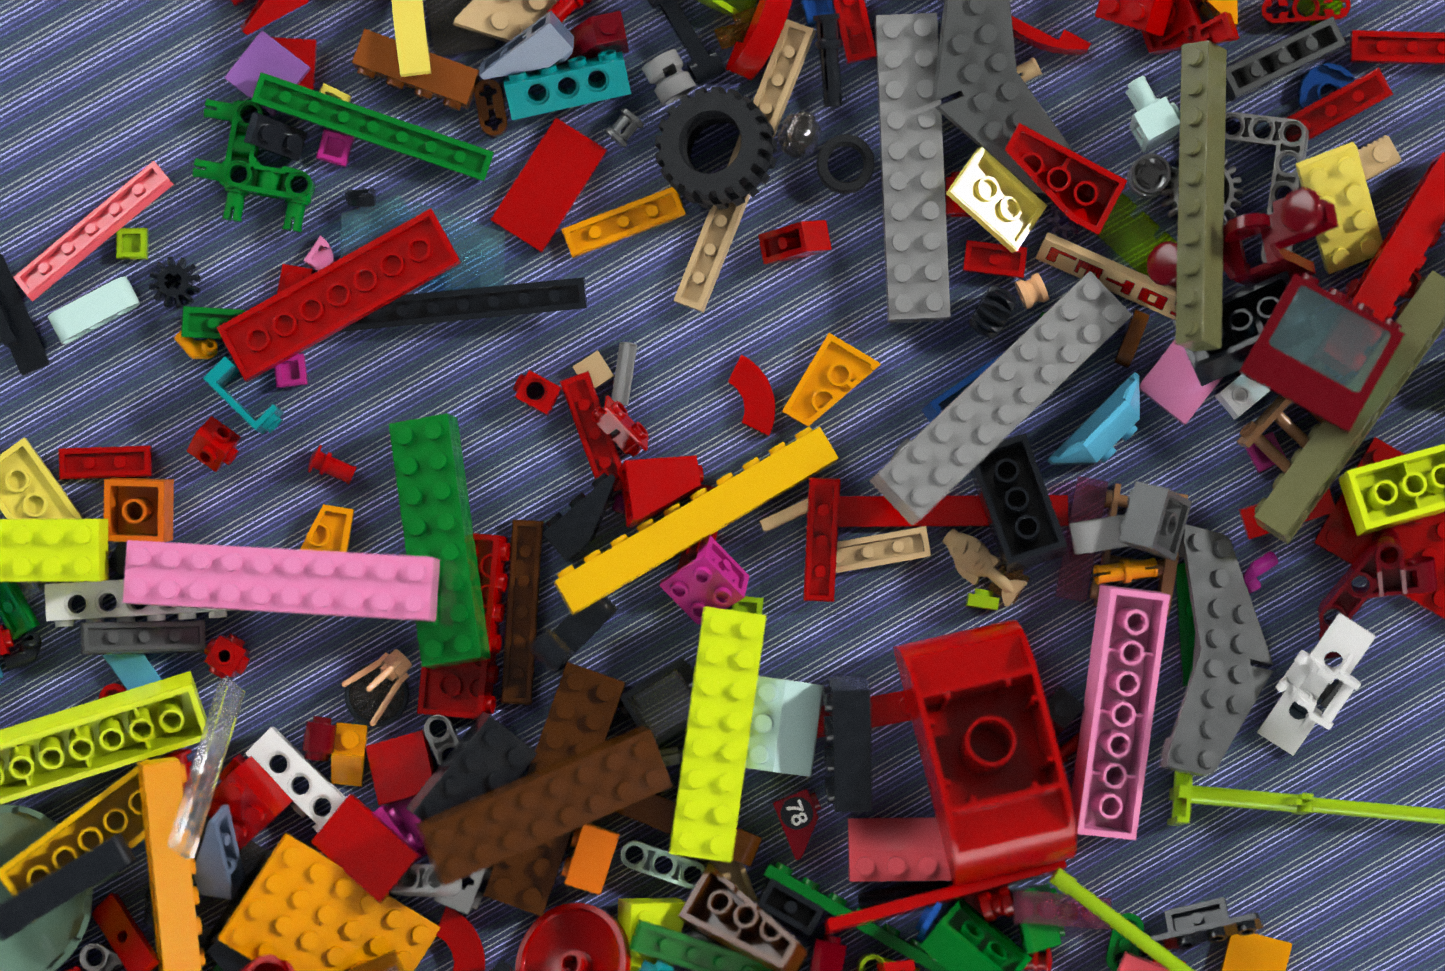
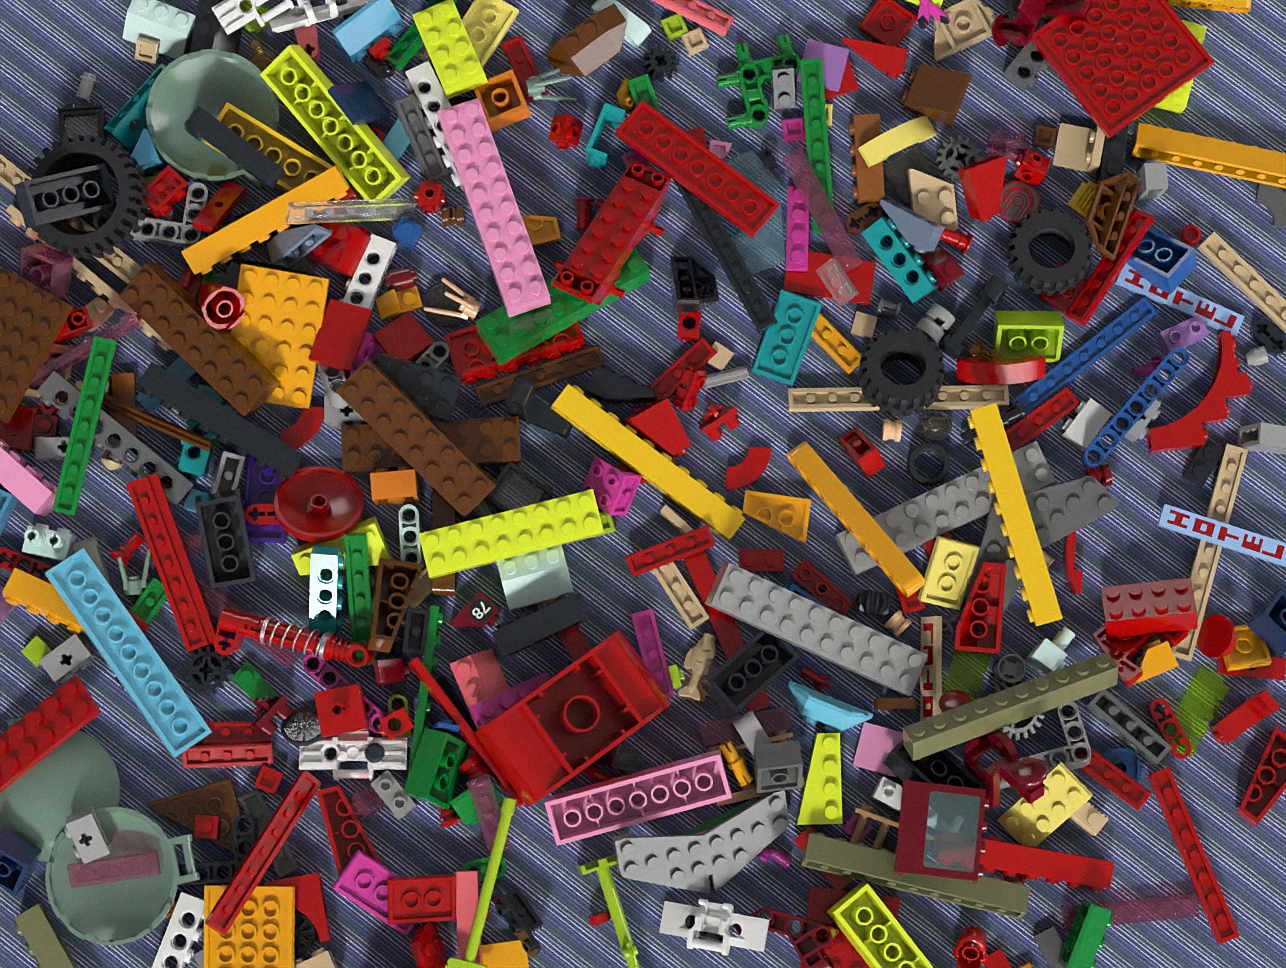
camera: 65 degrees right, 5 degrees down
none -> dark blue tile [328,81,392,125]
none -> blue brick [391,216,424,251]
none -> reddish brown wheel [441,204,465,227]
none -> dark pink plate [469,671,550,727]
none -> sand green plant [525,68,577,102]
none -> reddish brown wedge [545,4,627,77]
none -> red piece [552,160,672,306]
none -> red tile [588,909,611,926]
none -> dark pink plate [631,609,675,697]
none -> black wedge [670,256,719,314]
none -> tan tile [680,27,709,56]
none -> red hips [697,402,740,442]
none -> red plate [739,549,784,572]
none -> teal tile [751,289,823,387]
none -> clear pink plate [781,148,862,274]
none -> dark pink plate [785,186,810,272]
none -> light orange beam [786,441,926,597]
none -> red tile [789,559,854,615]
none -> neon yellow wedge [796,733,843,825]
none -> red bar [800,666,832,693]
none -> clear plate [816,257,859,307]
none -> tan tile [850,311,878,339]
none -> light nougat wheel [882,419,902,442]
none -> yellow brick [967,403,1063,626]

